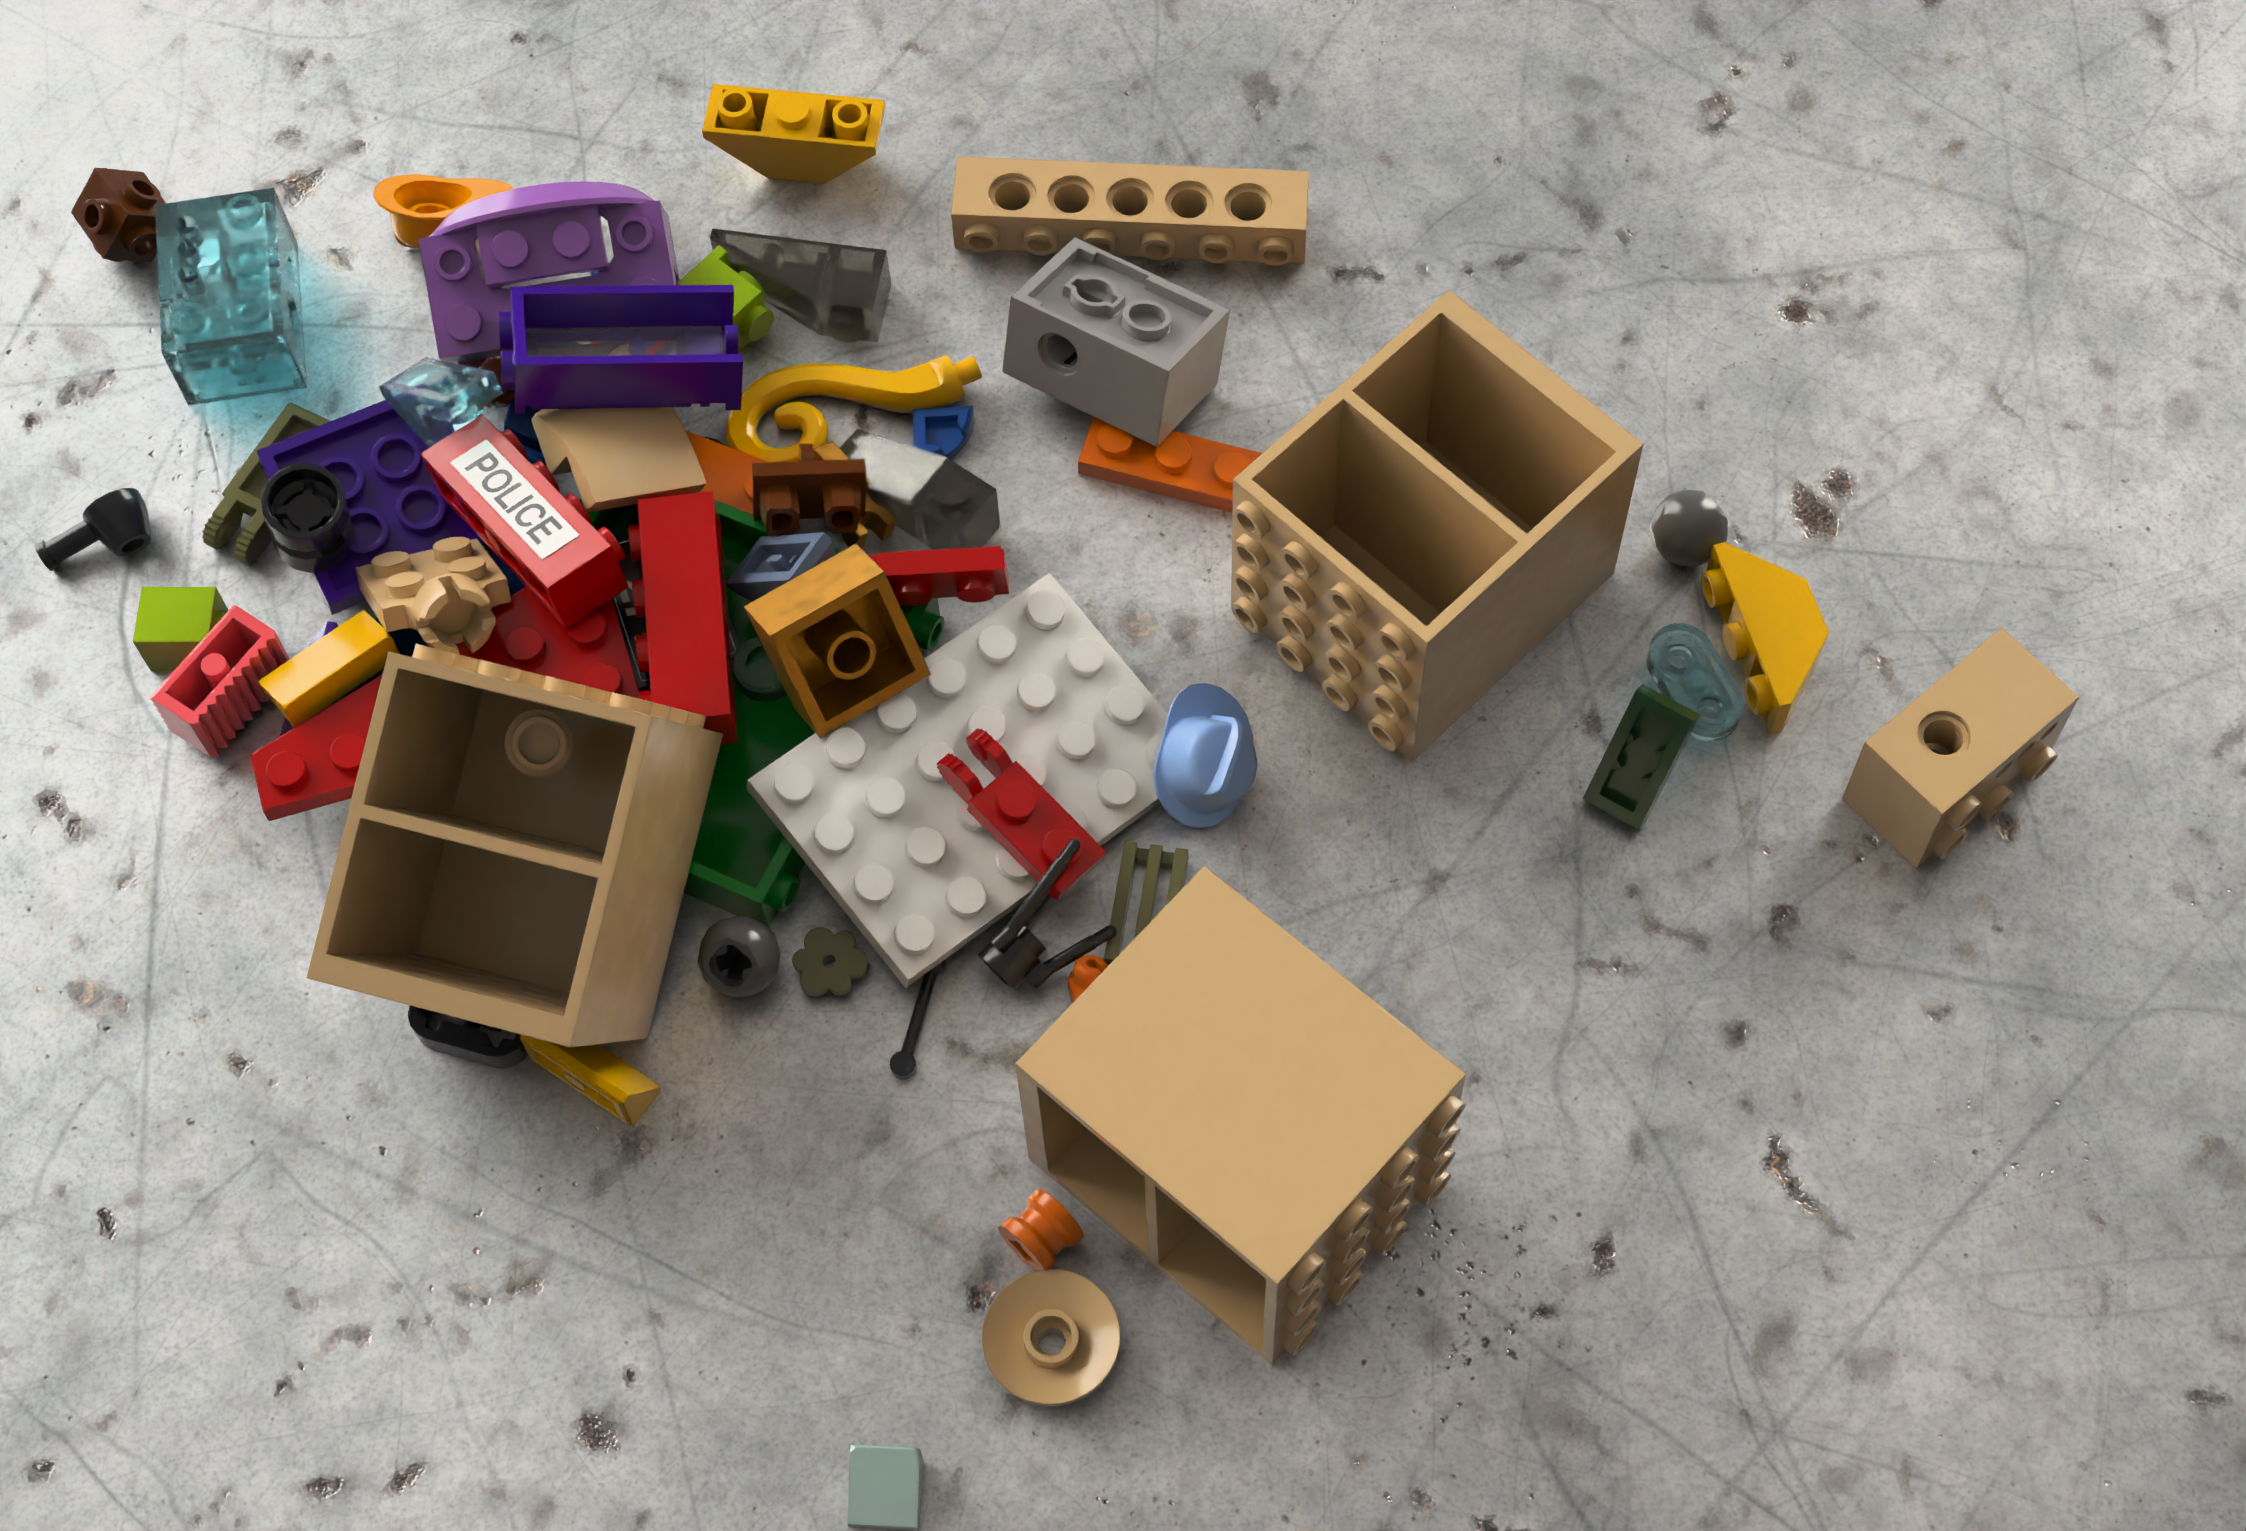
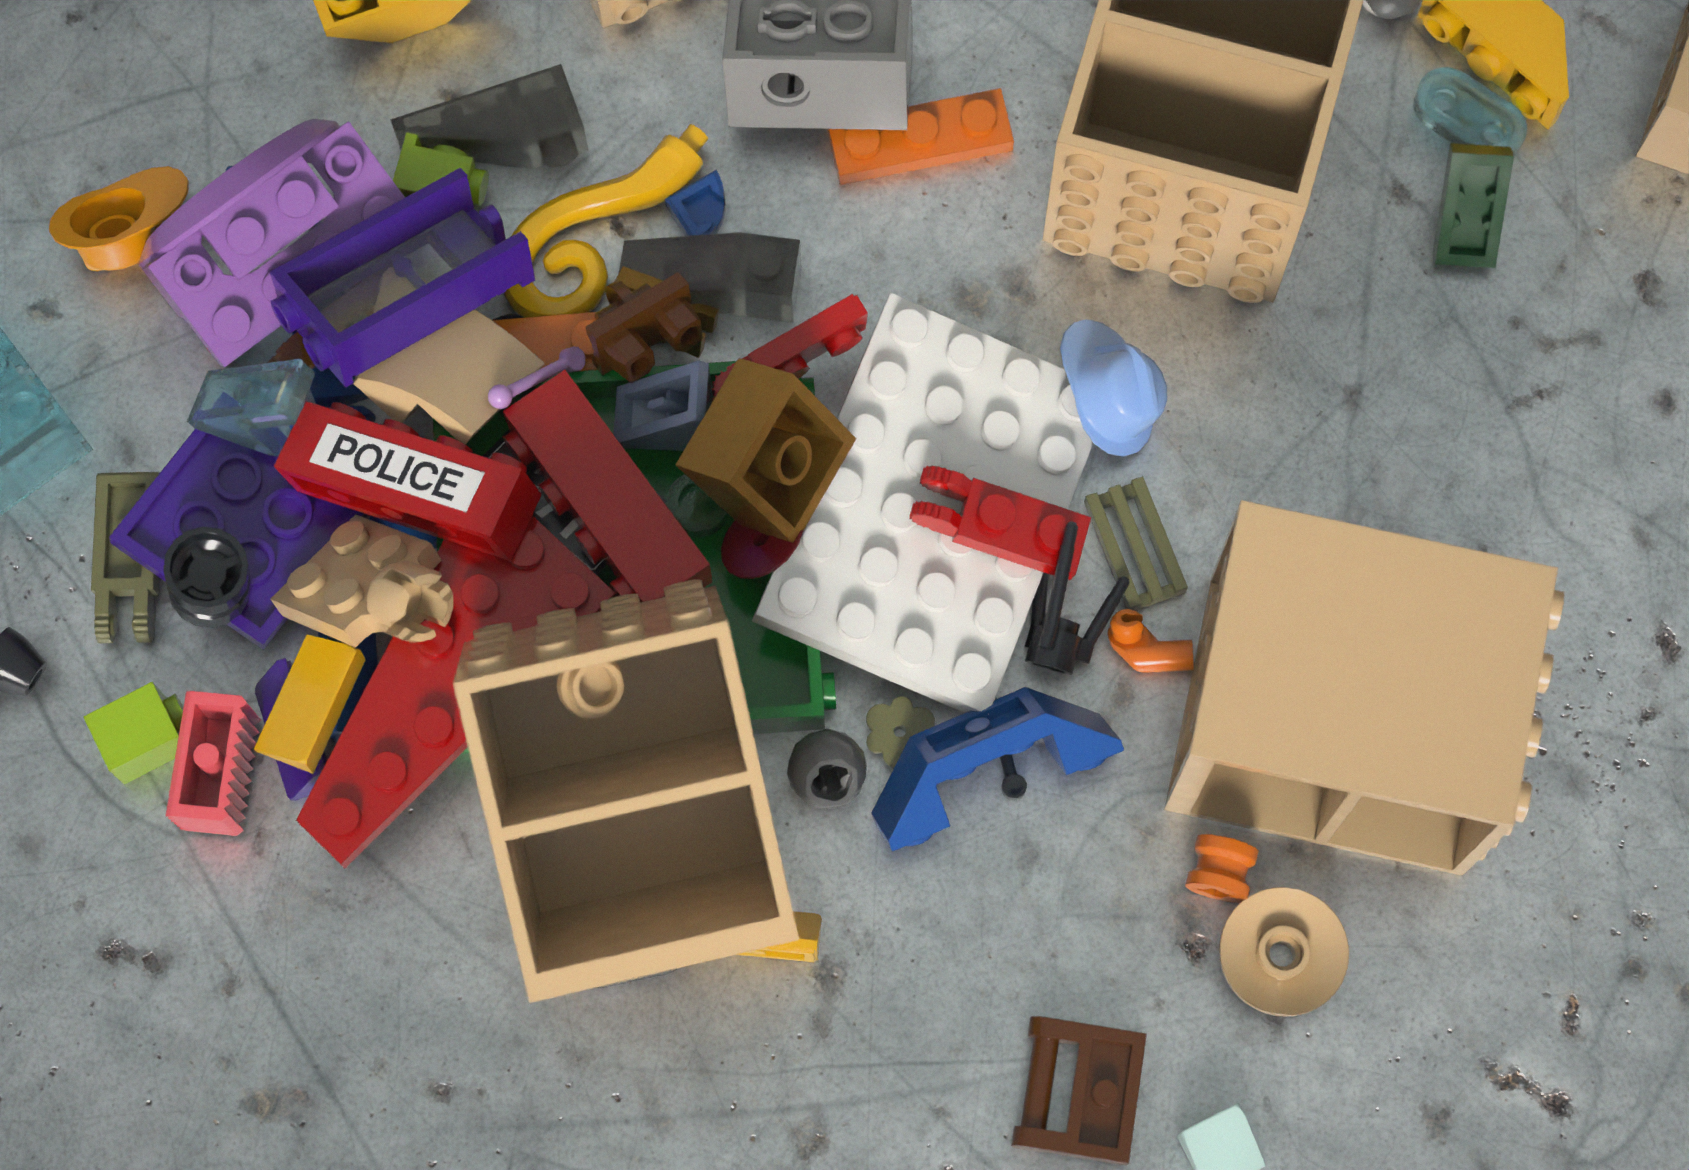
camera: 30 degrees left, 10 degrees up
none -> lavender hinge [488,346,585,409]
none -> dark red piece [721,521,803,579]
none -> blue slope [871,687,1124,852]
none -> reddish brown plate [1011,1016,1147,1166]

